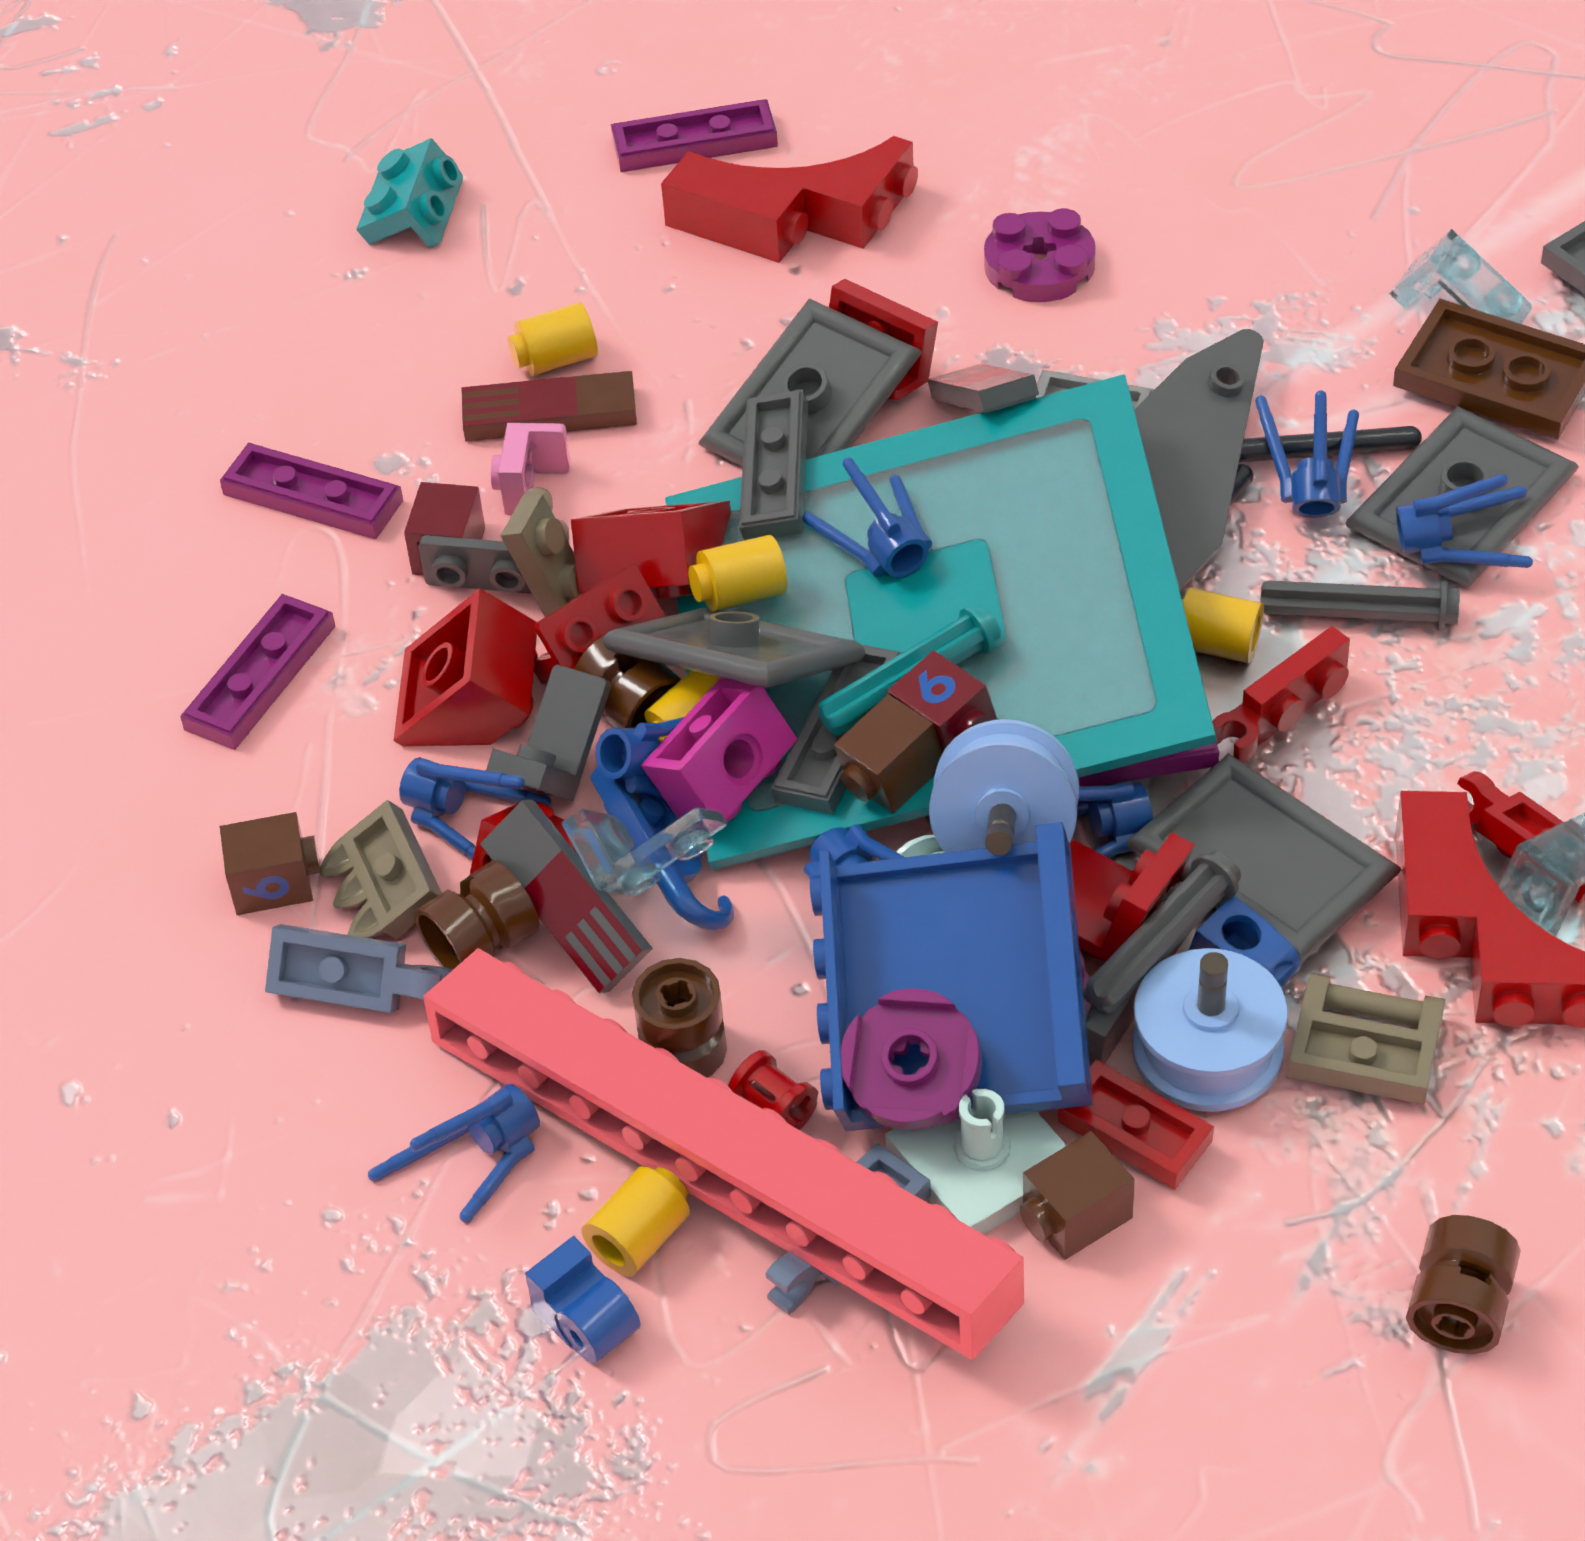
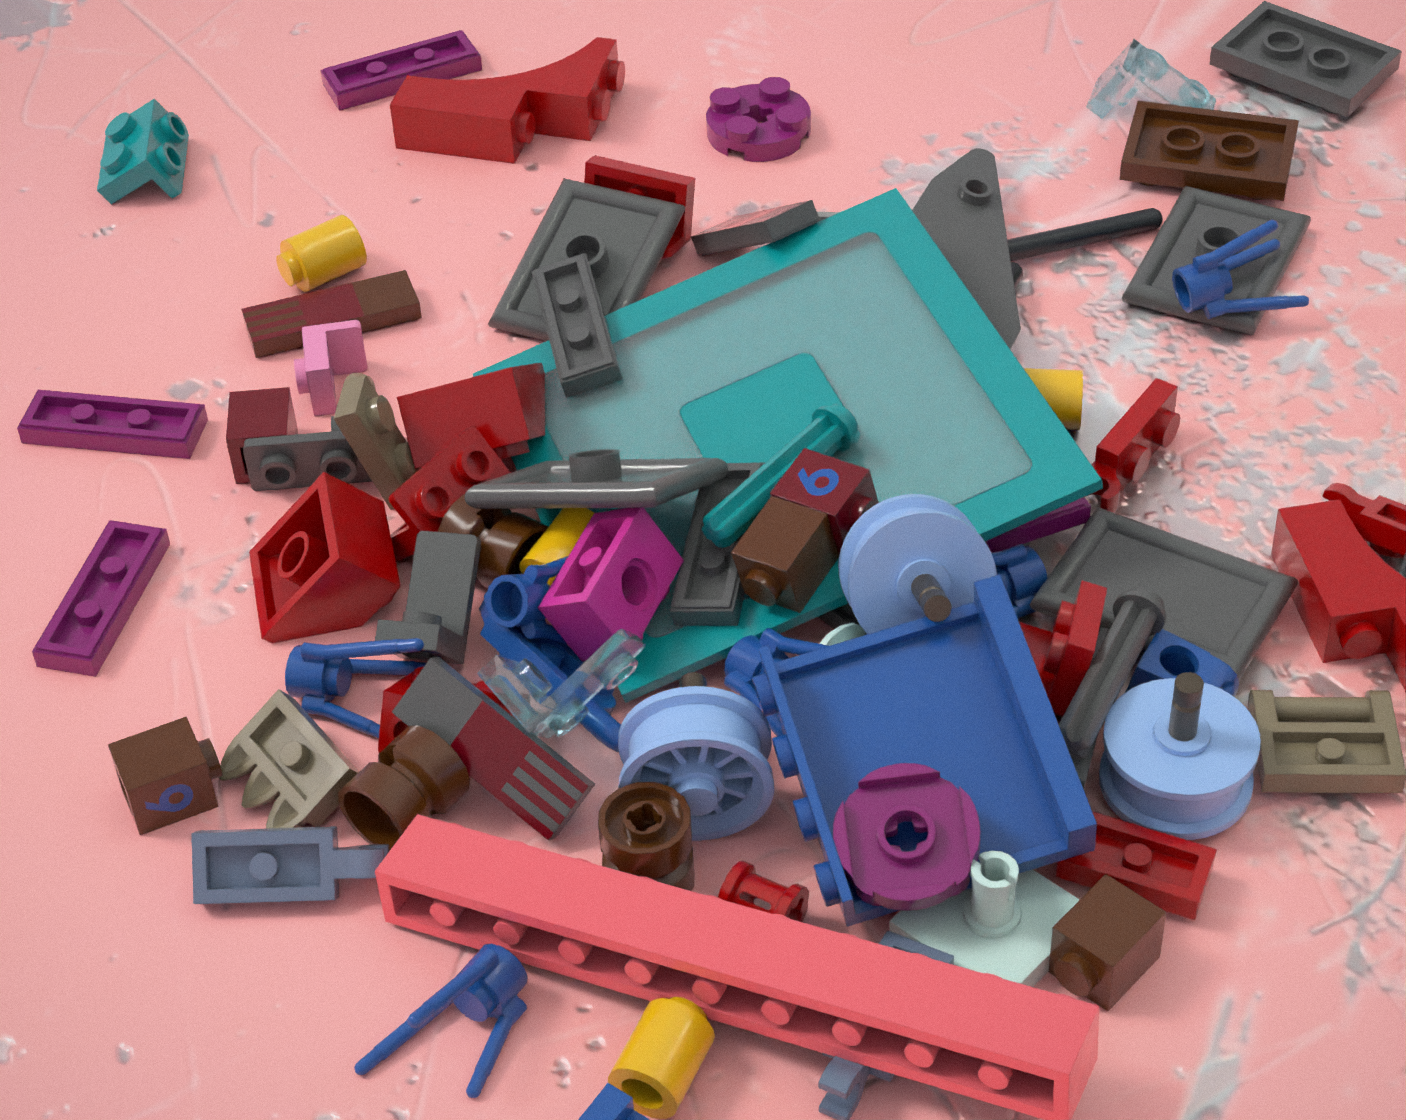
camera: 15 degrees left, 5 degrees down
yellow brick [688,535,787,611] -> none
blue plant [802,457,932,578] -> none
blue plant [1255,390,1359,518] -> none
dark grey axle [1260,580,1460,630] -> none
none -> light blue wheel [618,672,774,841]

